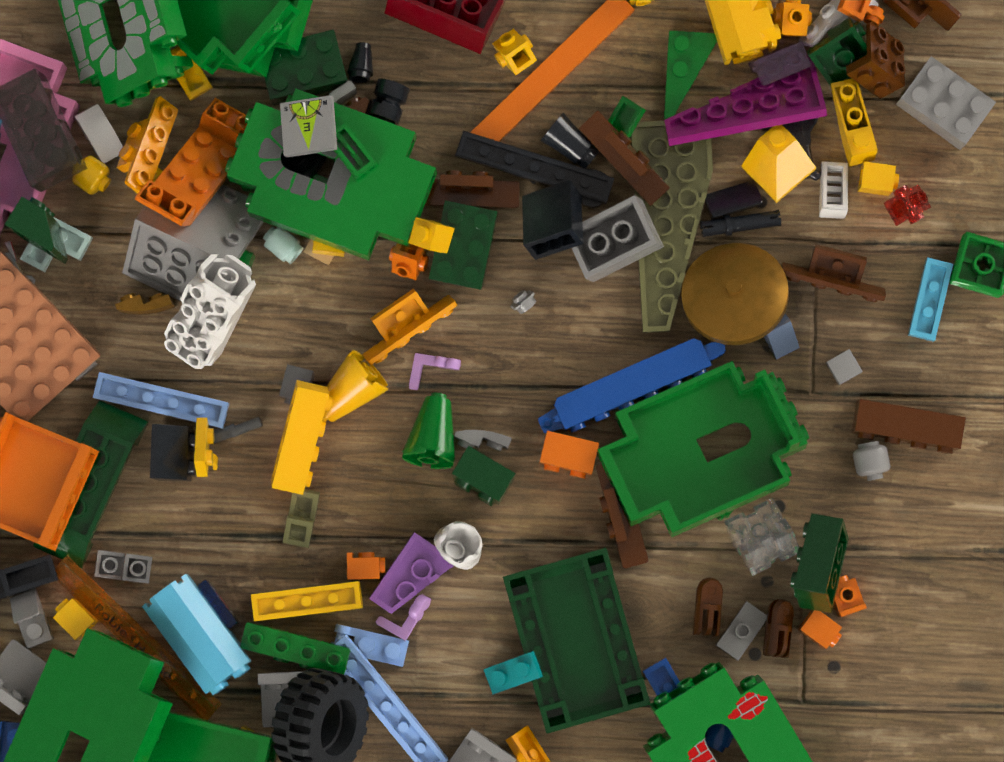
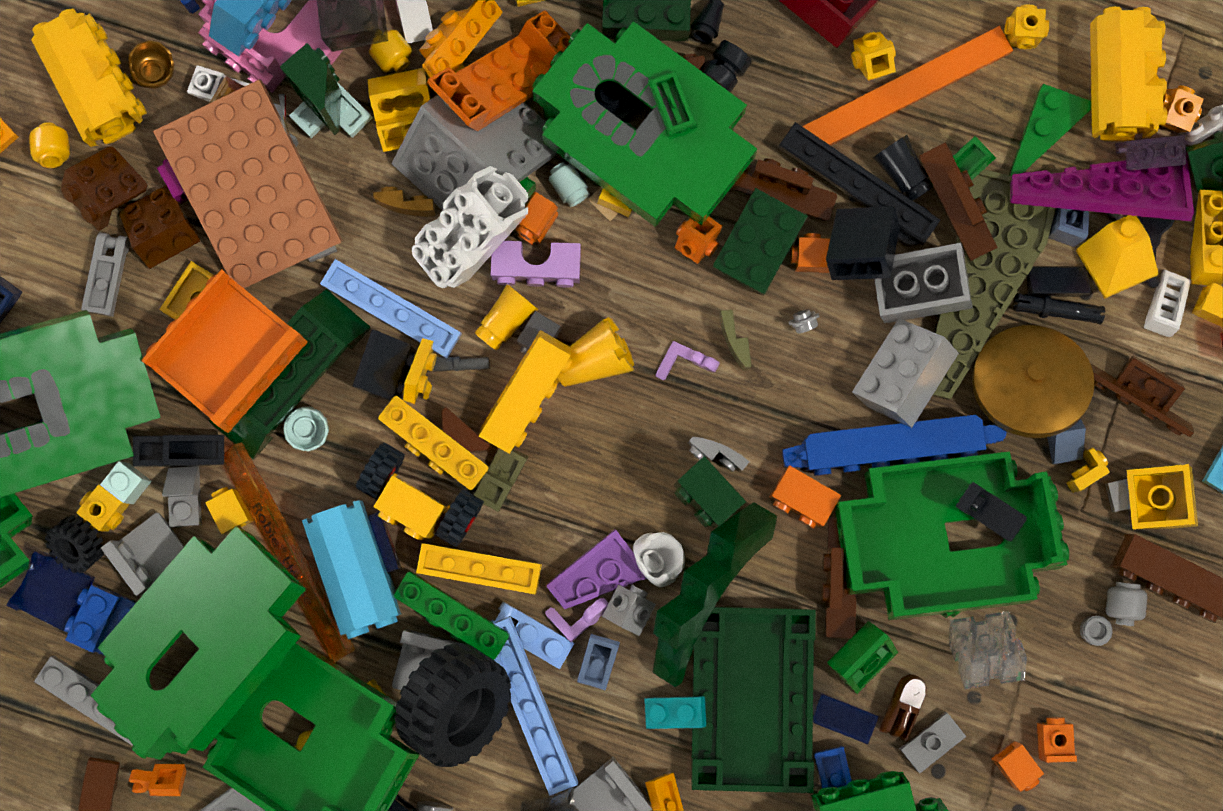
camera: 15 degrees right, 0 degrees up
light grey slope [94,550,152,584] -> none
light grey tile [280,95,337,157] -> none
light grey tile [329,80,357,105] -> none
orange brick [347,552,386,580] -> none
light orange bracket [362,288,458,365] -> none
green cone [402,392,455,469] -> none
yellow brick [408,217,455,254] -> none
reddish brown arm [763,599,794,658] -> none
dark green brick [790,513,849,613] -> none
none -> light aqua hair [283,406,329,452]
none -> brick [356,442,484,547]
none -> yellow piece [368,68,432,152]
none -> yellow bracket [378,396,489,490]
none -> reddish brown slope [442,407,492,453]
none -> yellow plant [475,284,539,351]
none -> lavender arch [491,241,581,288]
none -> orange brick [516,192,559,246]
none -> sand blue slope [577,634,620,690]
none -> light grey brick [602,585,656,636]
none -> dark green arch [652,502,777,688]
none -> olive slope [719,310,751,371]
none -> orange brick [790,233,830,273]
none -> clear blue tile [813,694,879,744]
none -> green slope [827,621,899,694]
none -> light grey brick [852,318,959,428]
none -> black bracket [955,481,1027,542]
none -> sand blue slope [1049,208,1089,247]
none -> yellow bracket [1066,447,1110,493]
none -> light grey tile [1080,616,1112,646]
none -> yellow slope [1126,464,1198,530]

